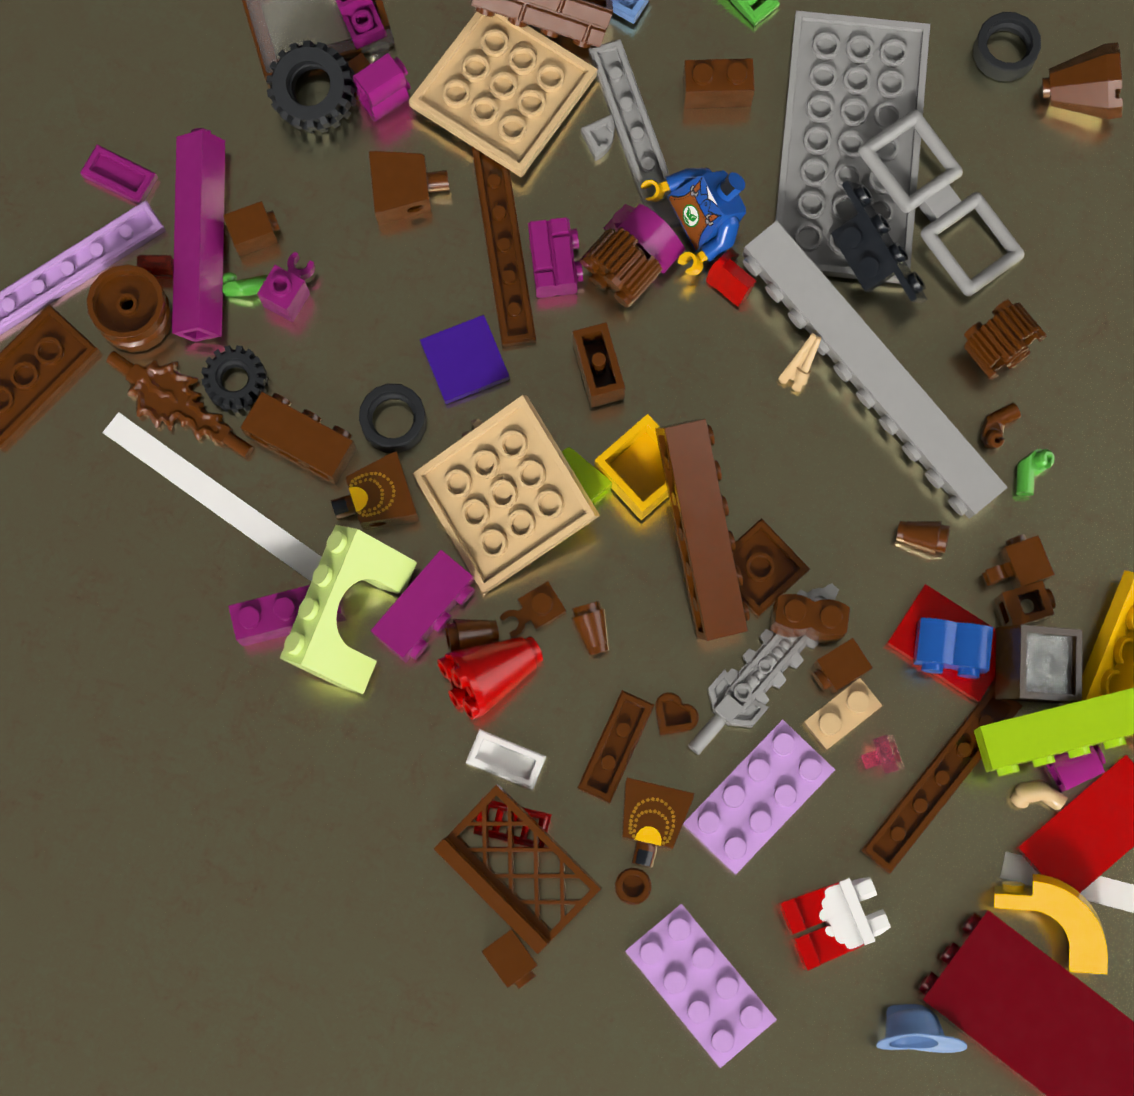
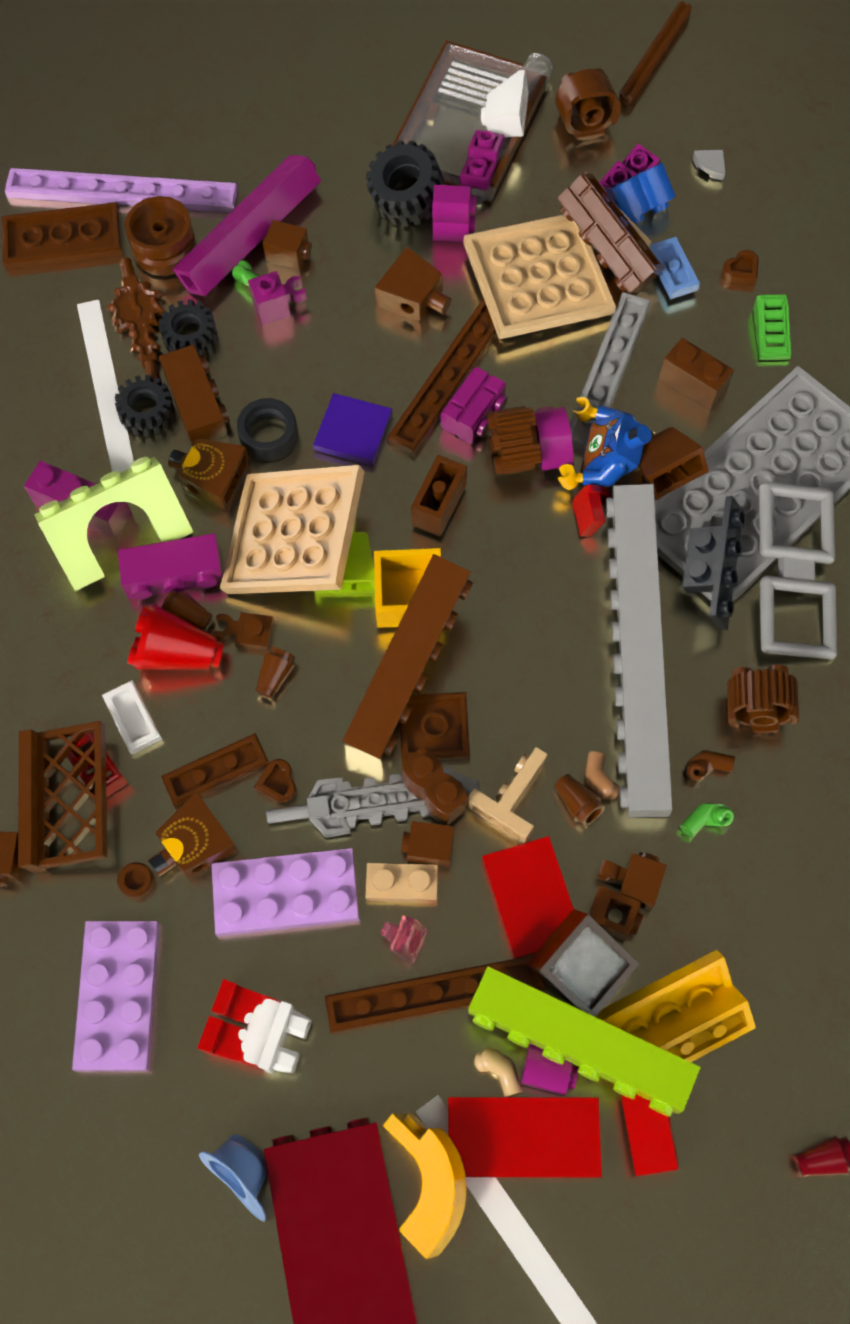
camera: 40 degrees right, 10 degrees down
magenta tile [80,145,158,204] -> none
clear red tile [137,255,174,279] -> none
light grey tile [581,115,615,161] -> none
tan piece [778,333,822,392] -> none
blue brick [913,618,994,679] -> none
none -> black tyre [115,375,174,436]
none -> tan bracket [466,747,548,844]
none -> medium nougat arm [585,751,620,800]
none -> reddish brown torso [638,427,709,500]

